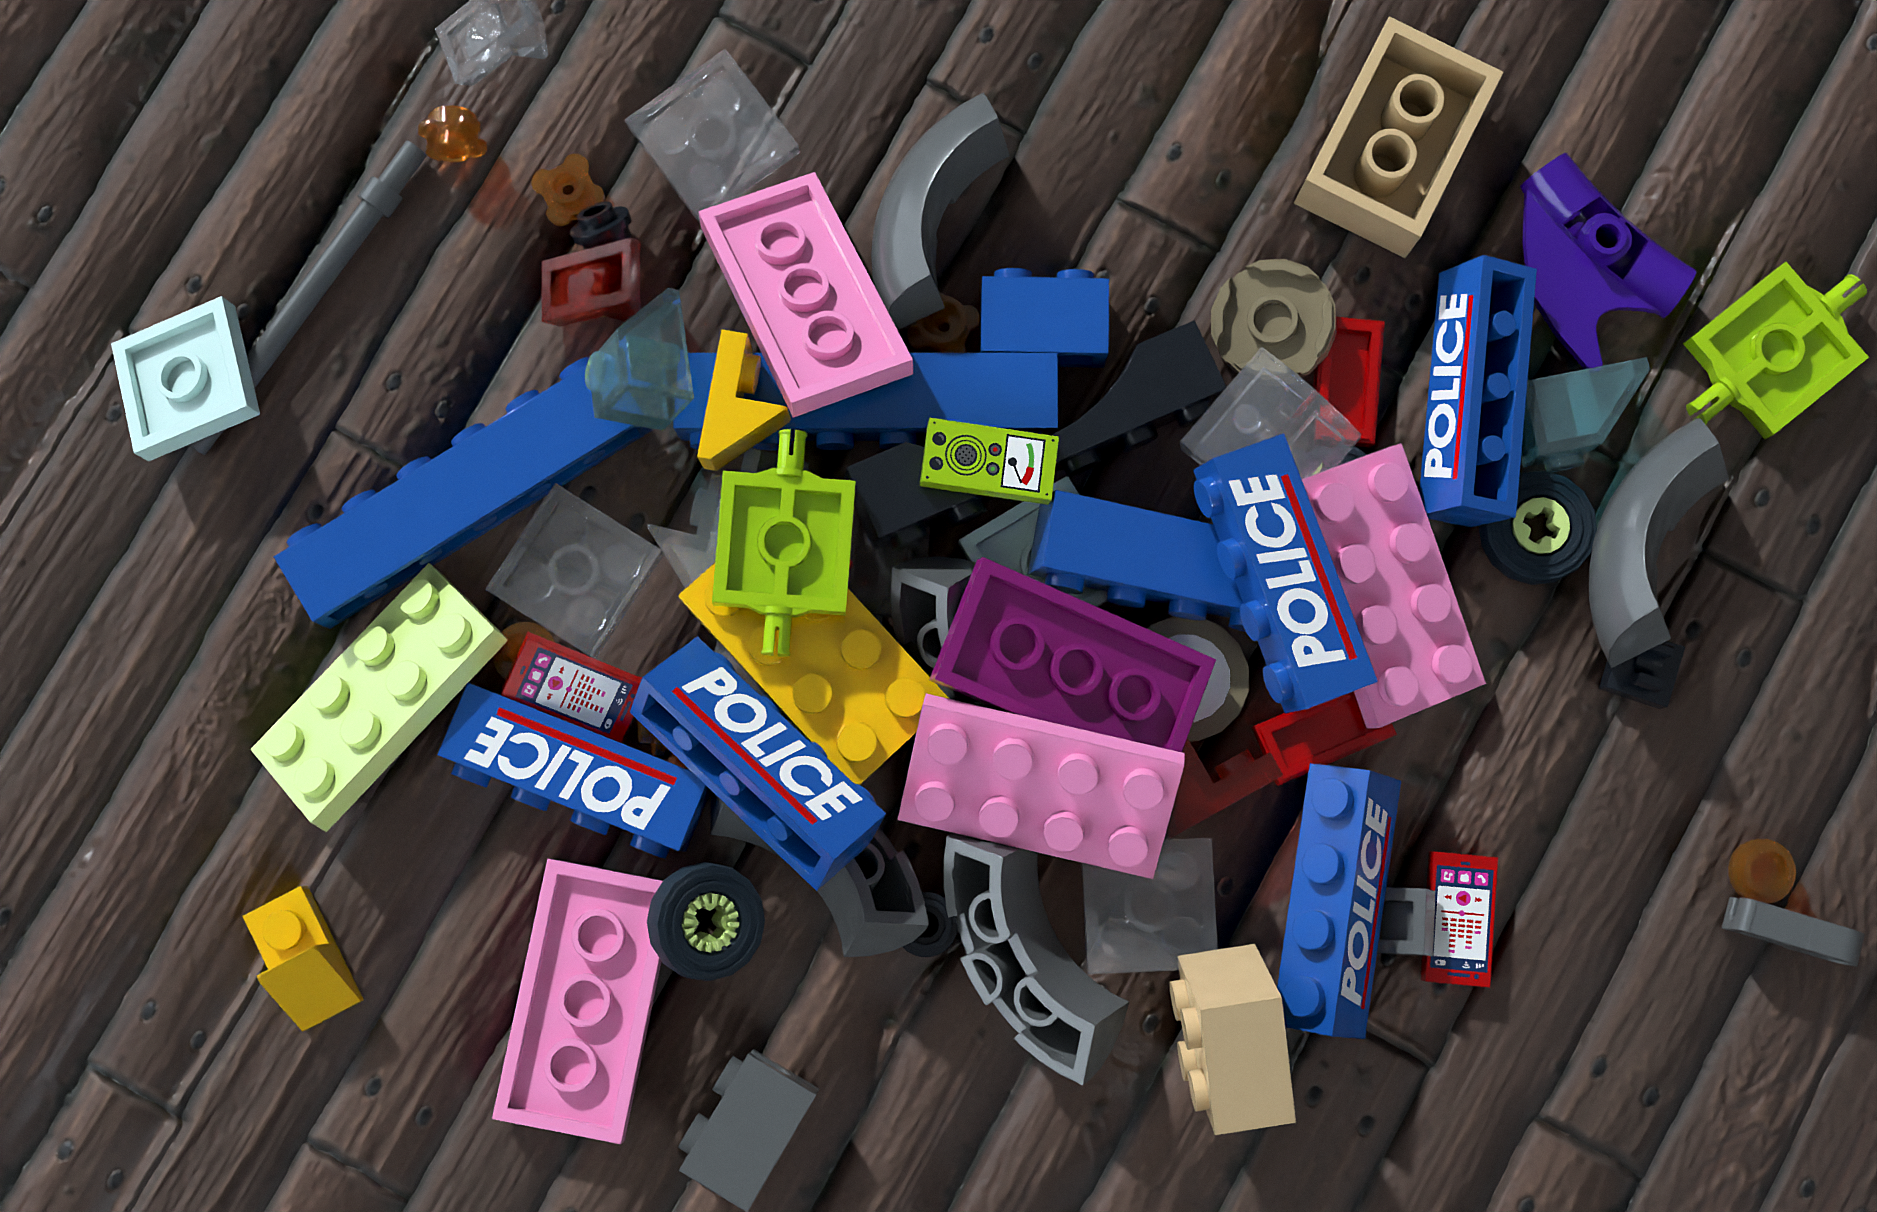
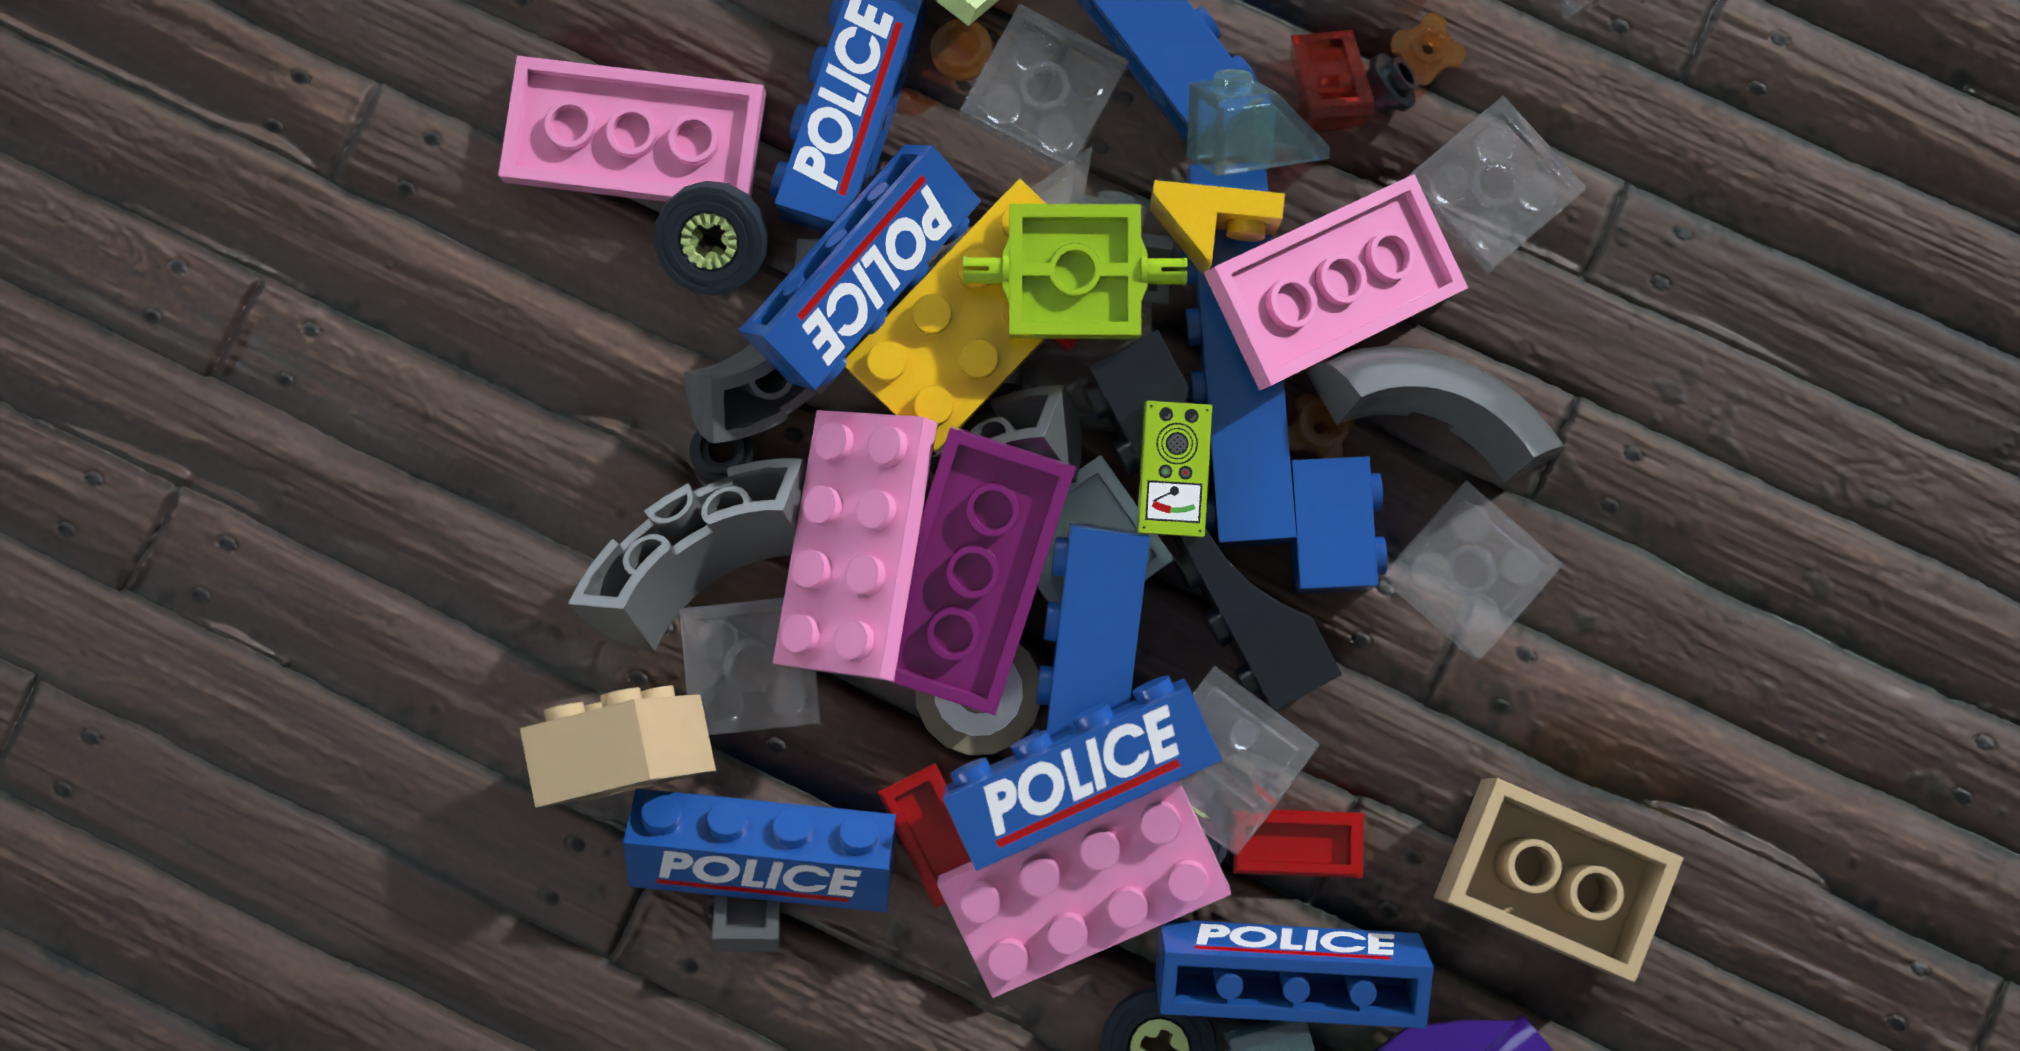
camera: 90 degrees right, 0 degrees up
tile [501,632,642,743] -> none
dark grey brick [678,1049,819,1212] -> none
clear red slope [1164,739,1283,839] -> none
dark tan tile [1211,259,1337,385] -> none
tile [1421,851,1498,988] -> none
none -> clear plate [1380,480,1563,661]

